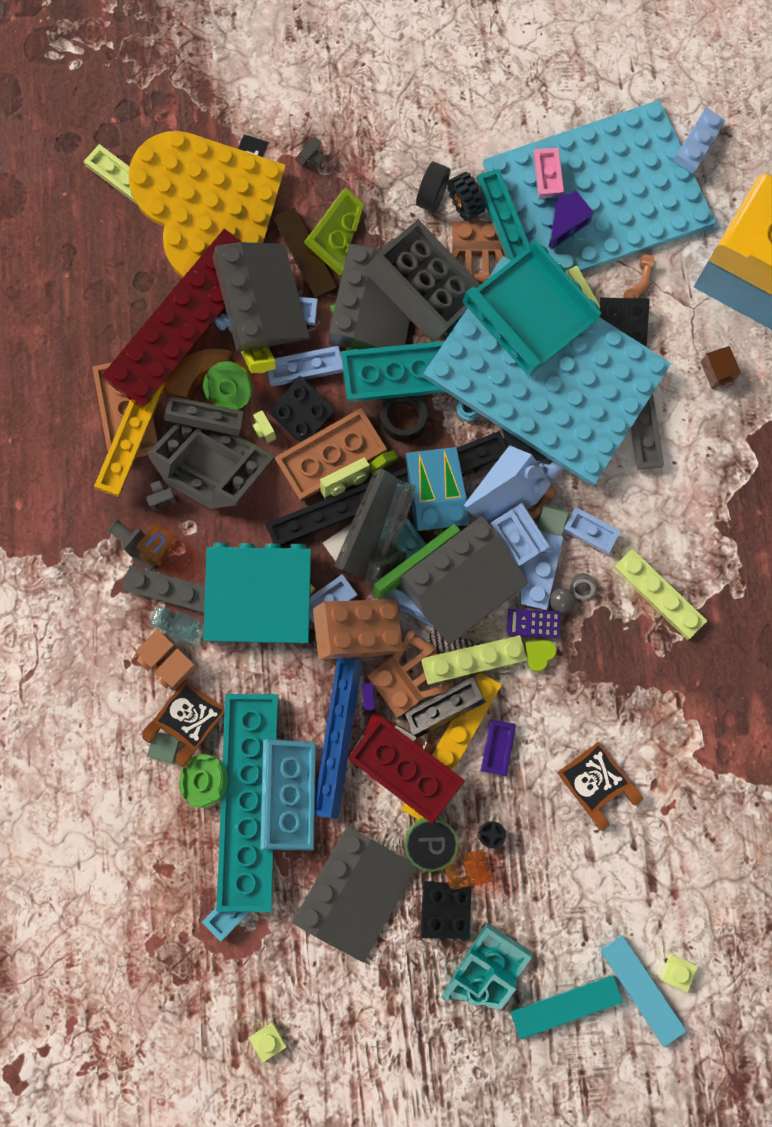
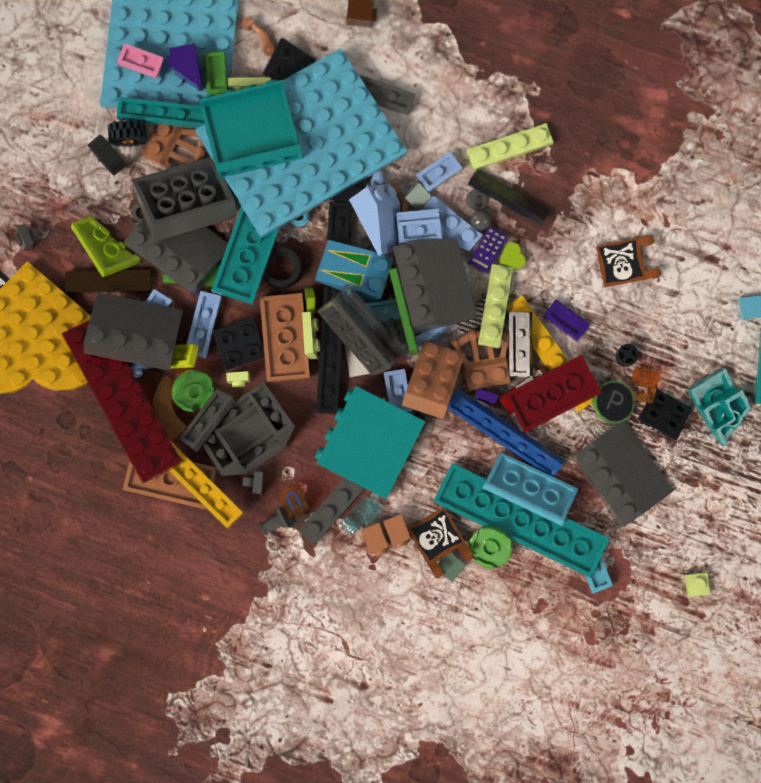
camera: 65 degrees left, 5 degrees up
none -> bright green tile [204,51,228,95]
none -> black tile [468,169,551,226]

